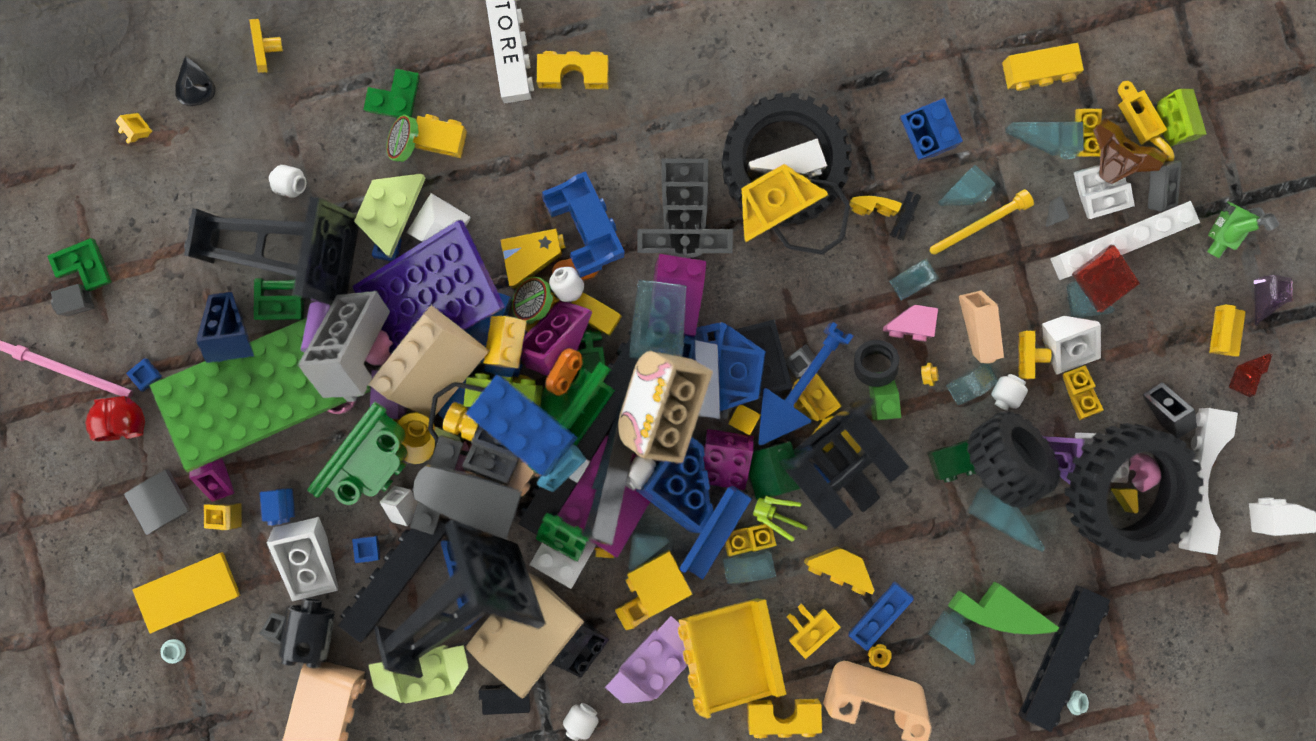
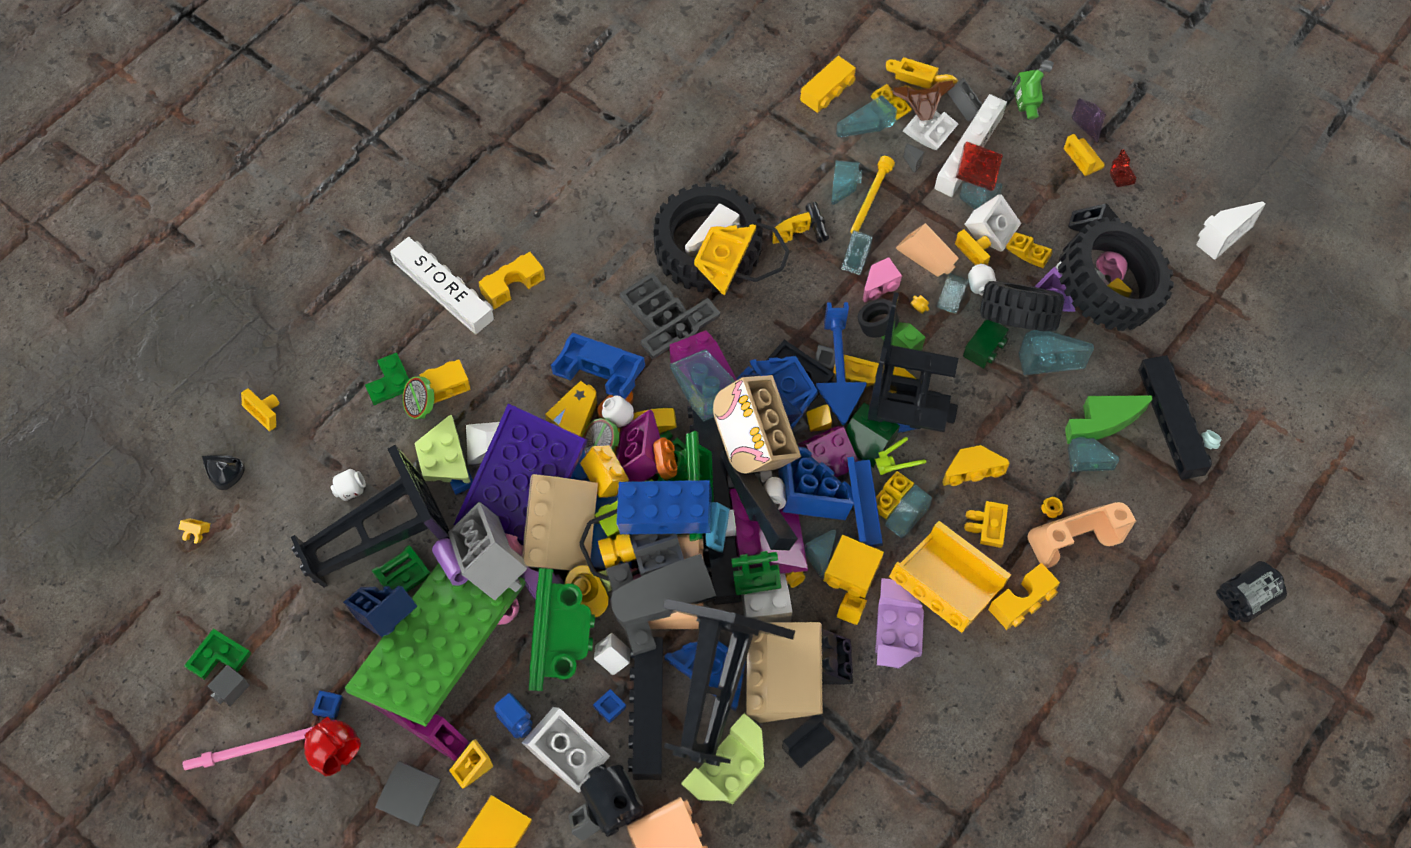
camera: 40 degrees left, 25 degrees down
white head [563,703,599,741] -> none
blue hinge [849,581,914,651] -> none
blue slope [900,98,963,160] -> none
lime slope [1157,89,1207,147] -> none
white arch [1179,408,1238,555] -> none

